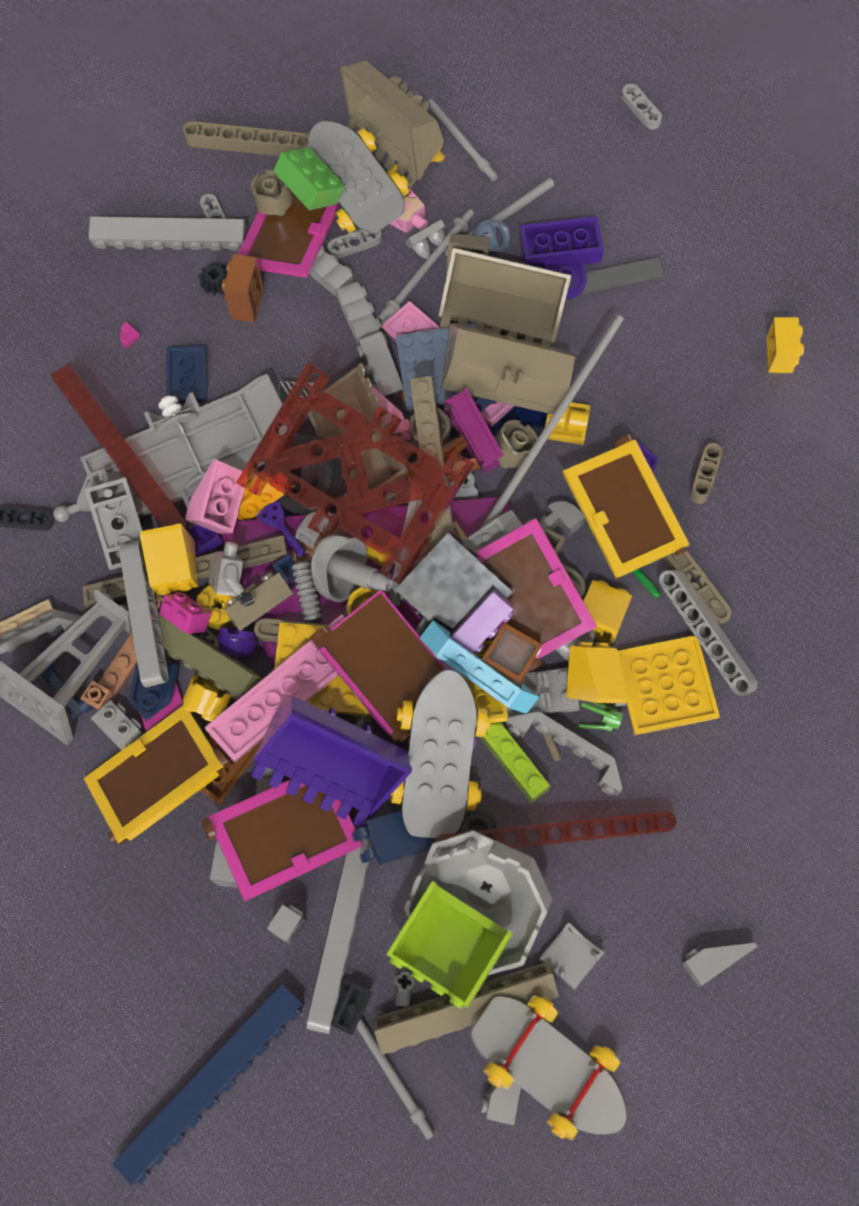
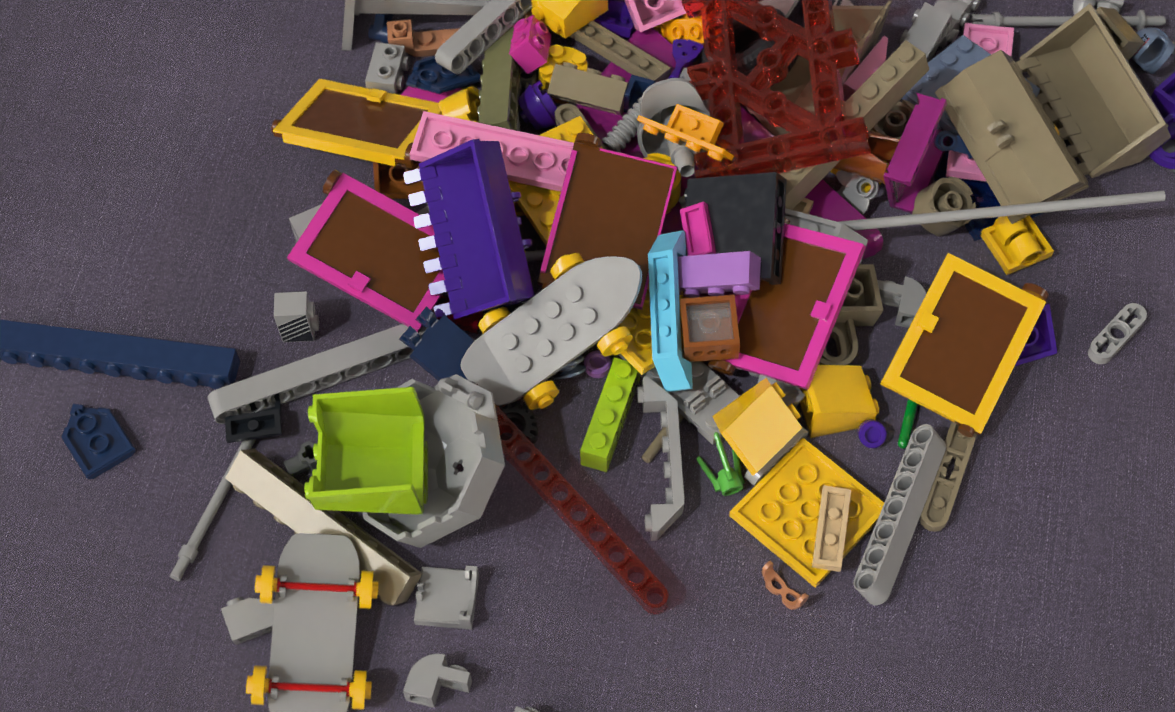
camera: 55 degrees right, 10 degrees down
light grey torso [209,542,255,606] -> none
dark tan beam [690,443,722,504] -> none
none -> dark blue tile [61,404,136,479]
none -> light grey brick [403,654,472,708]
none -> light orange bracket [637,104,734,161]
none -> dark pink tile [680,202,716,256]
none -> nougat cap [762,561,809,610]
none -> tan plate [812,485,851,572]
none -> dark purple tile [858,419,887,448]
none -> light grey beam [1088,303,1147,364]

